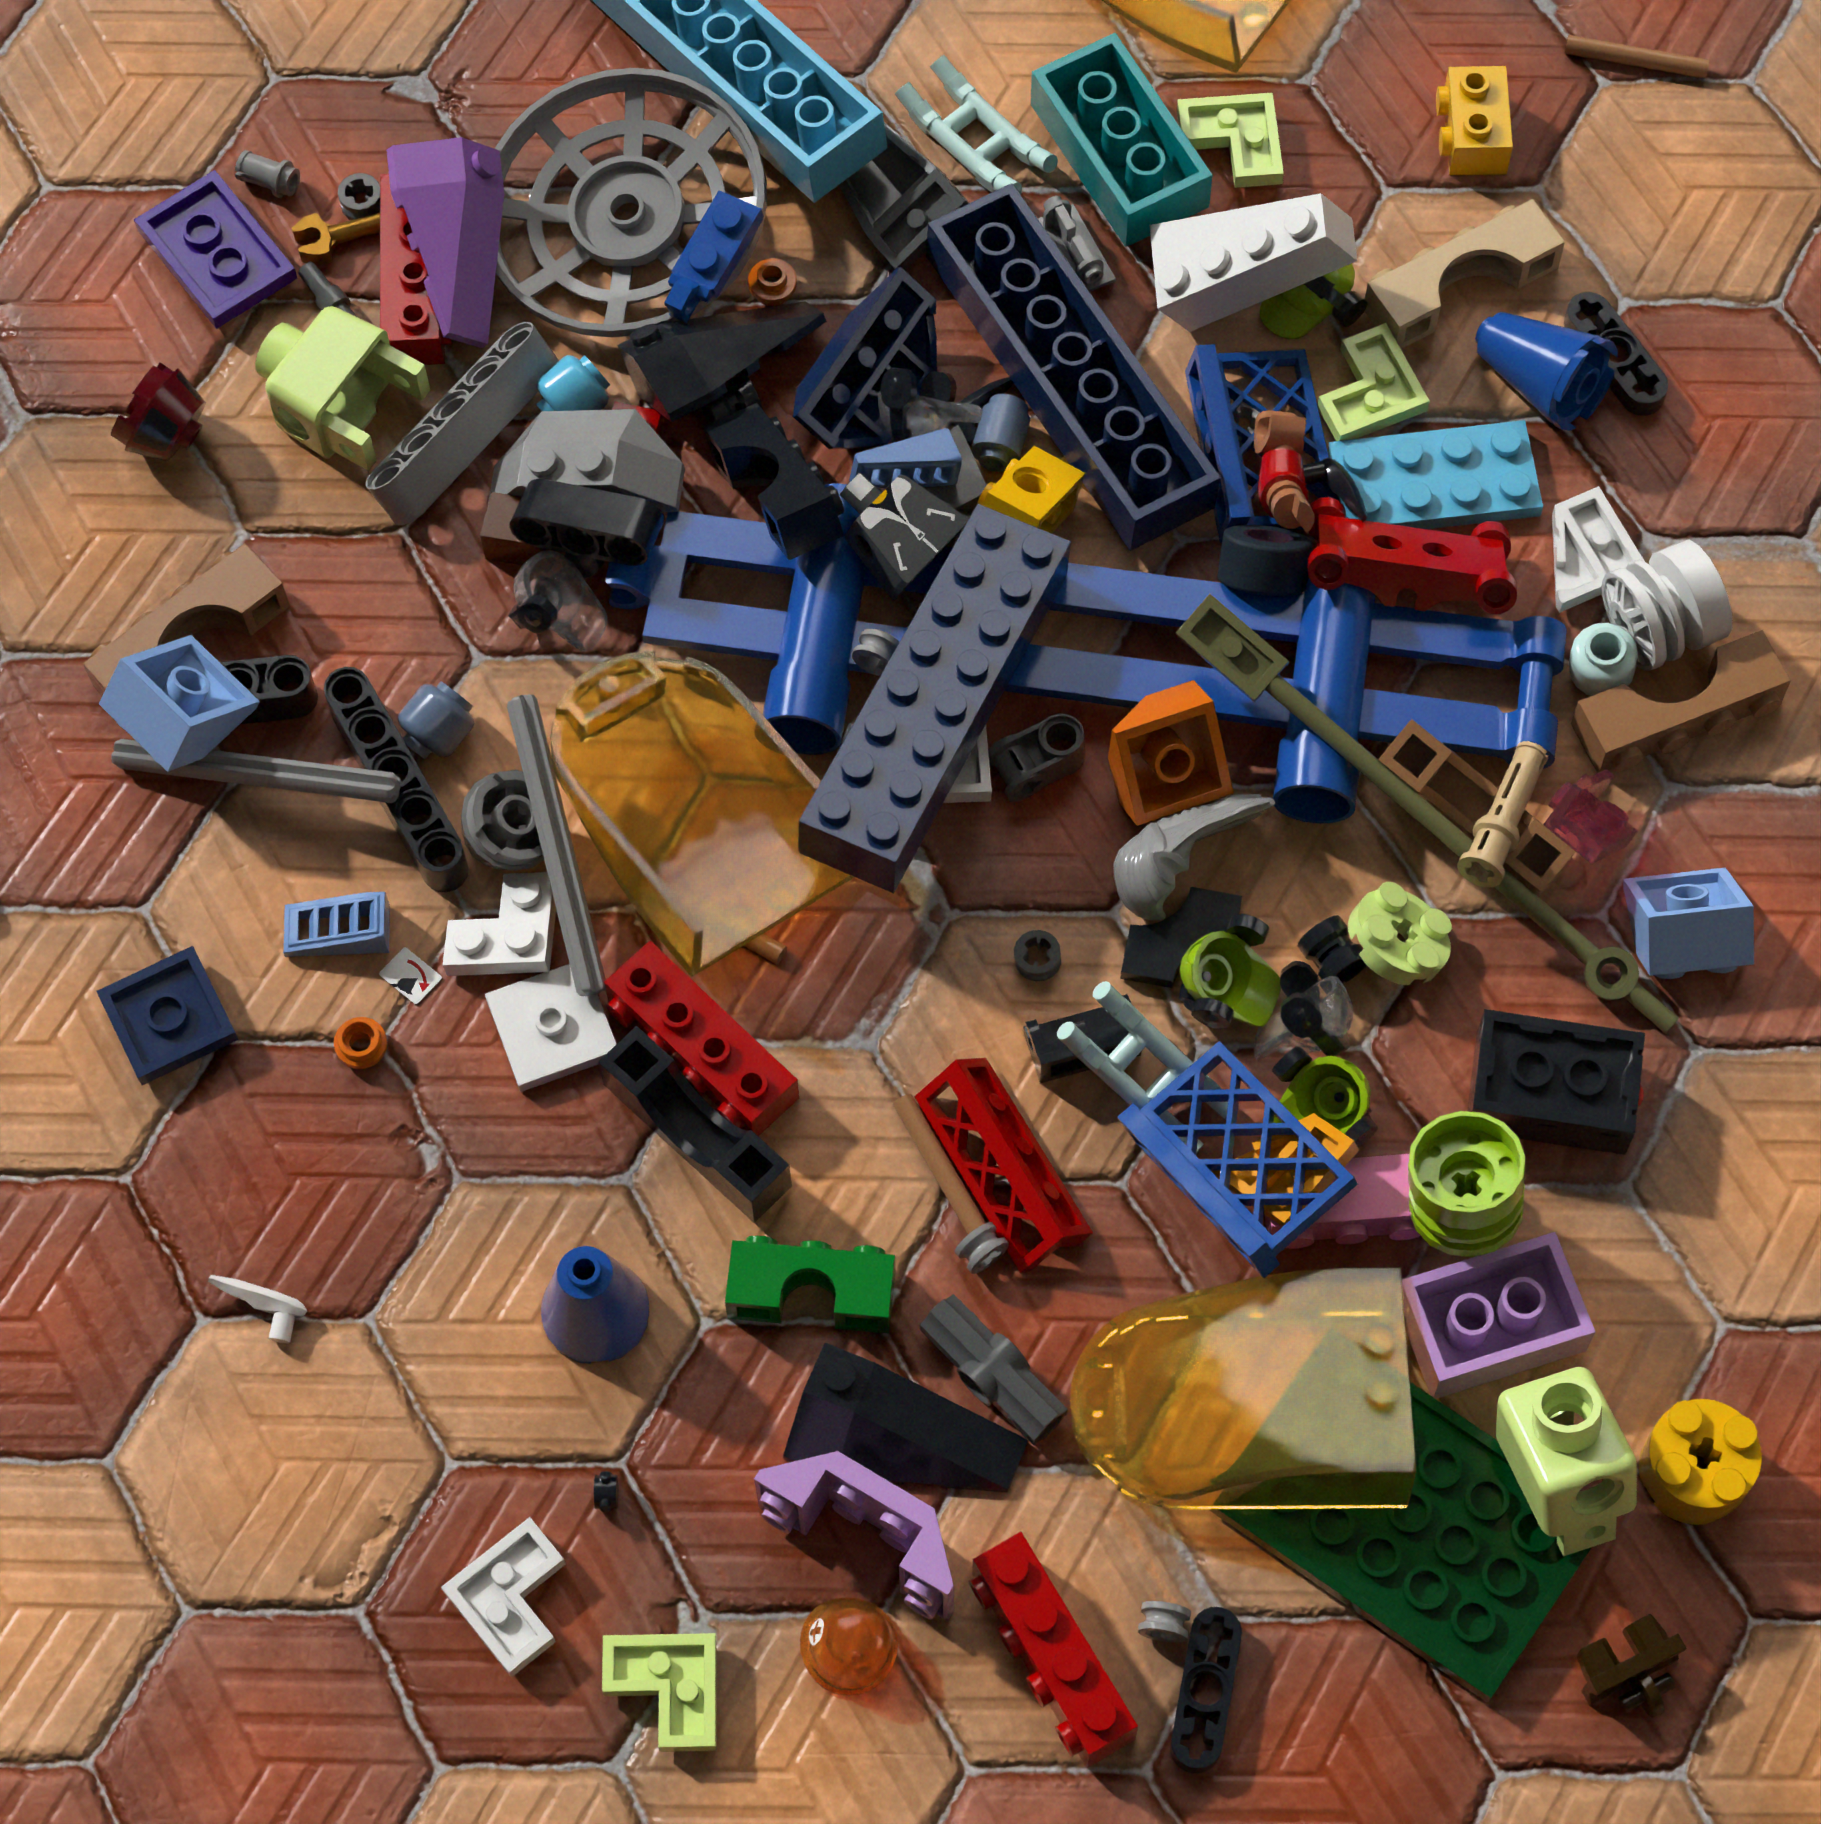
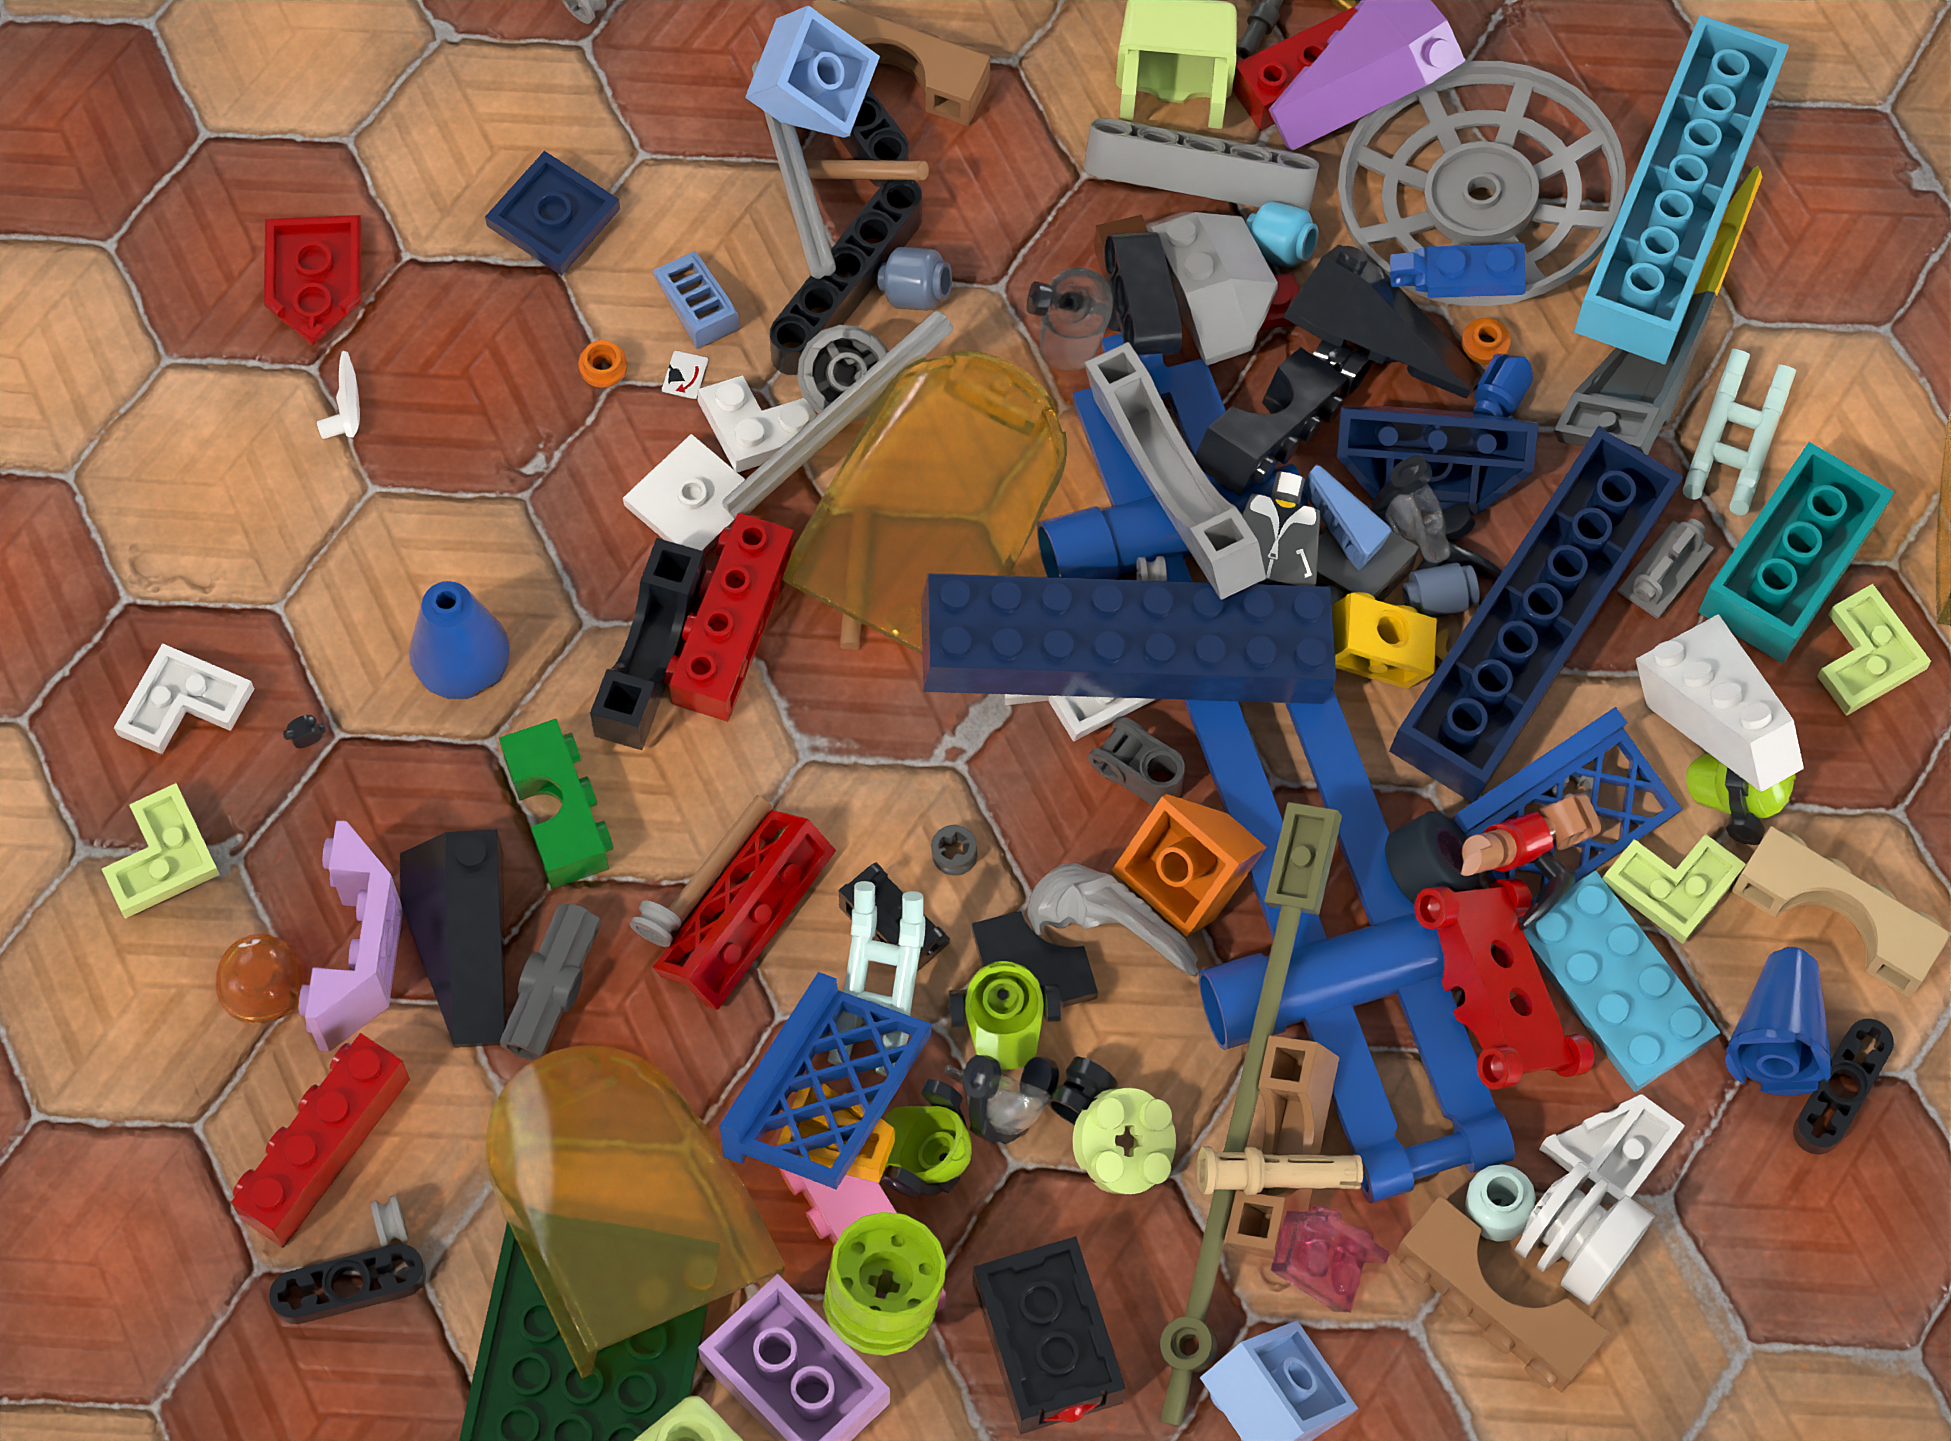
camera: 60 degrees right, 0 degrees up
none -> red tile [264,215,361,346]
none -> medium nougat bar [805,160,929,180]
none -> light grey arch [1084,342,1266,600]
none -> blue arm [1473,354,1533,417]

